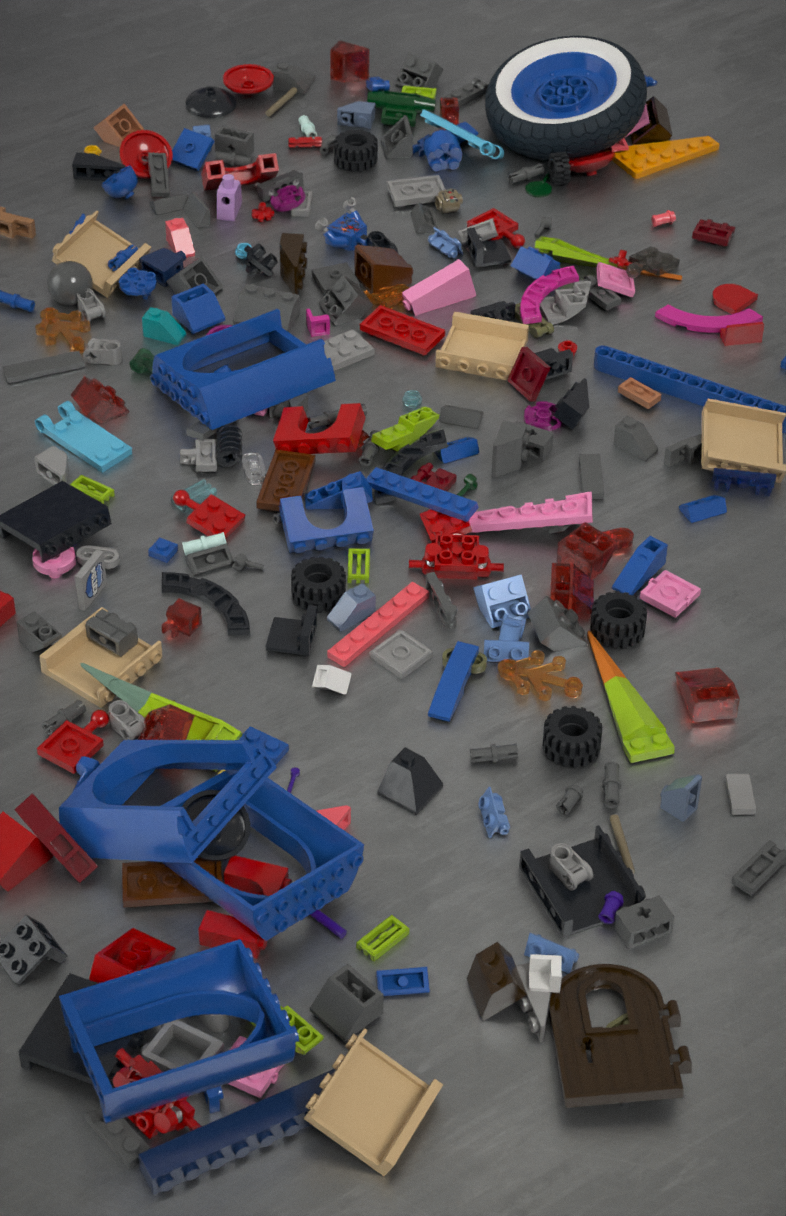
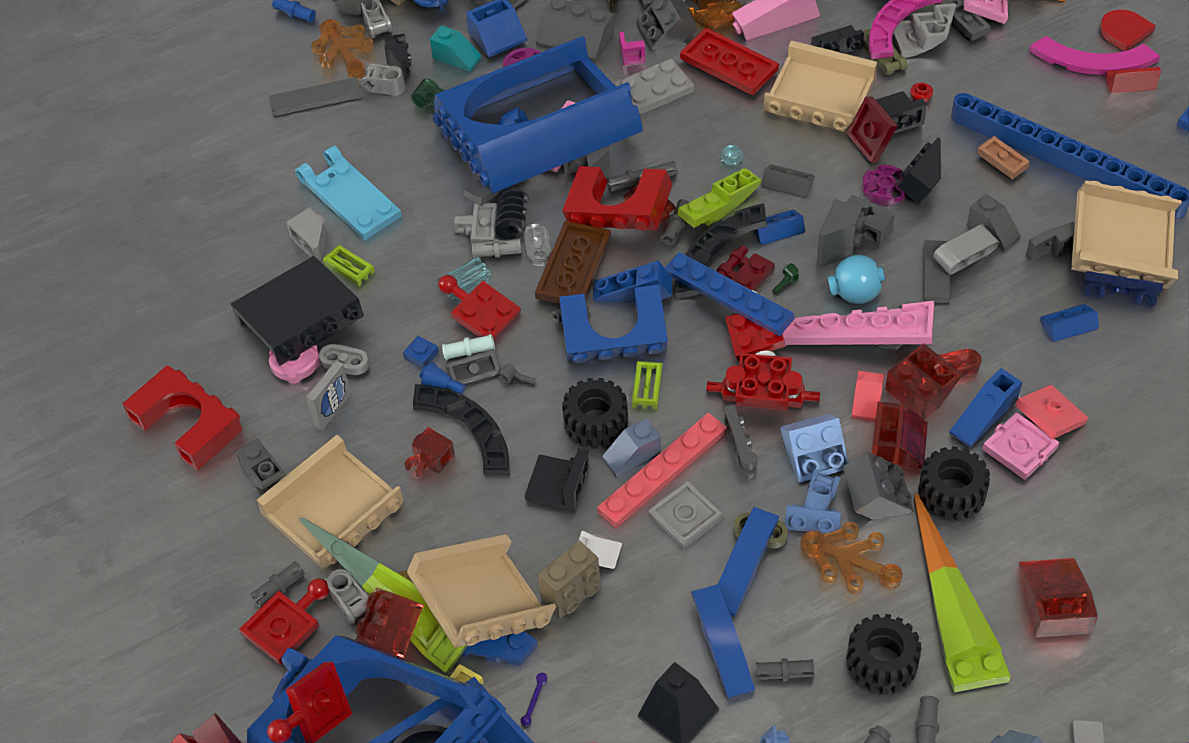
camera: 10 degrees right, 10 degrees up
clear red slope [71,376,130,423] -> none
dark grey brick [85,609,138,657] -> none
none -> red plate [267,661,352,743]
none -> black hand [384,33,412,78]
none -> tan panel [407,534,557,648]
none -> blue cone [419,362,466,394]
none -> light grey pin [472,239,521,258]
none -> dark tan brick [538,540,601,619]
none -> blue slope [691,584,755,699]
none -> medium azure brick [828,255,886,304]
none -> coral slope [851,371,884,422]
none -> light grey beam [933,224,999,275]
none -> coral plate [1015,385,1089,439]

